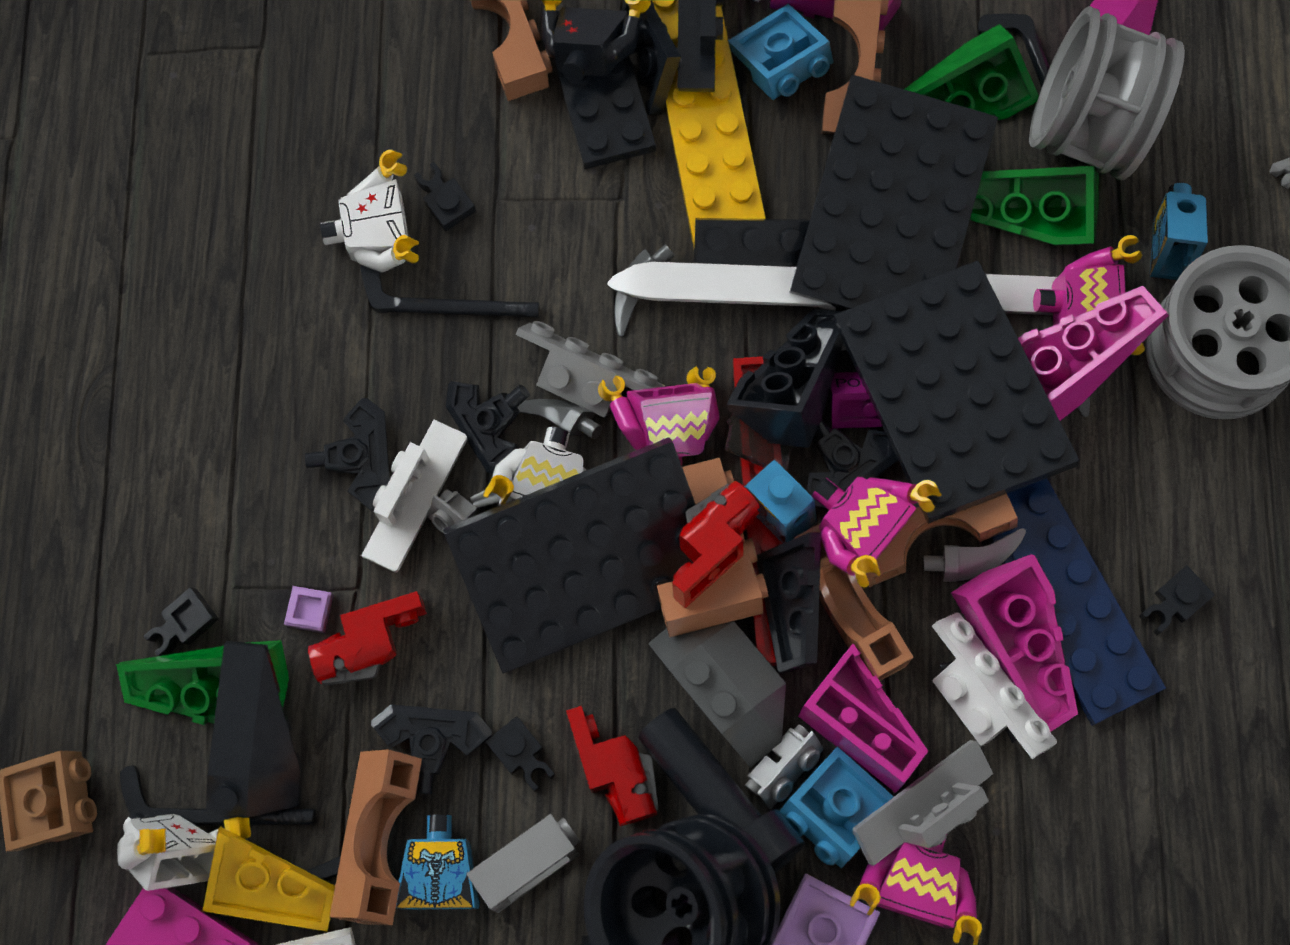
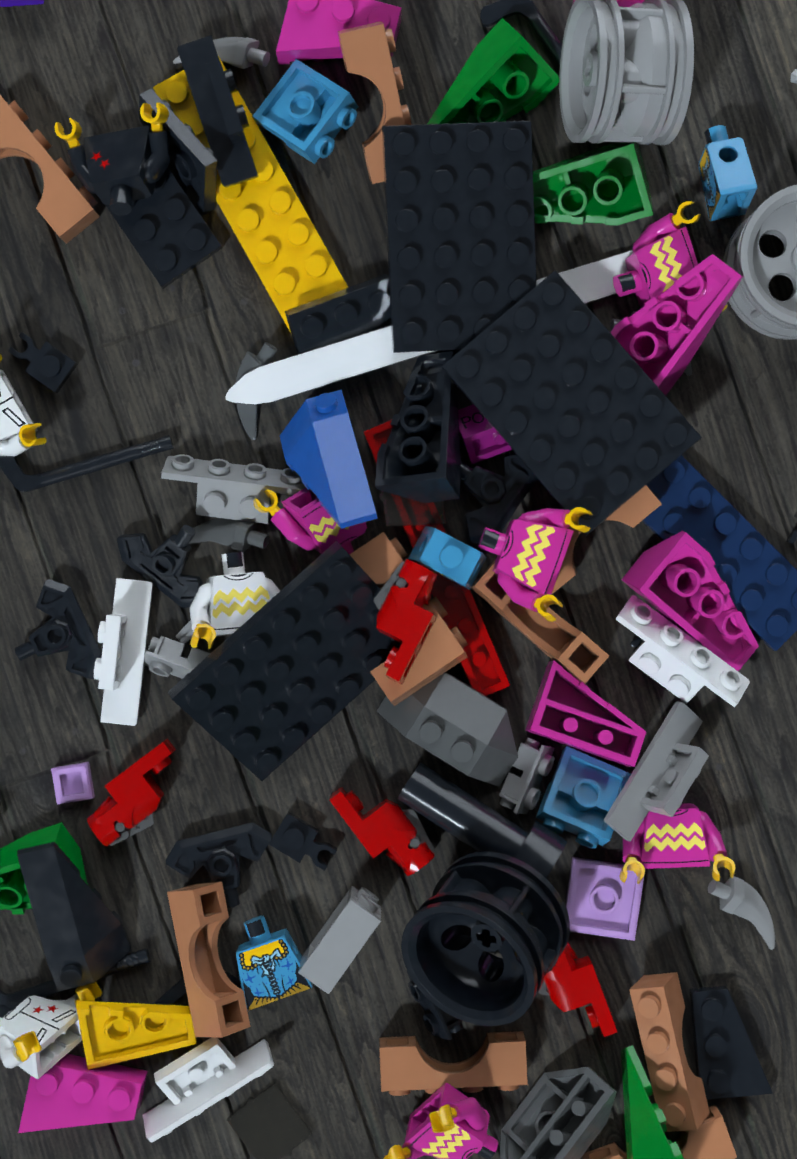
camera: 20 degrees left, 15 degrees up
black wing [757,532,821,673] -> none
light grey bar [923,528,1026,582] -> none
none -> blue wedge [280,389,378,529]

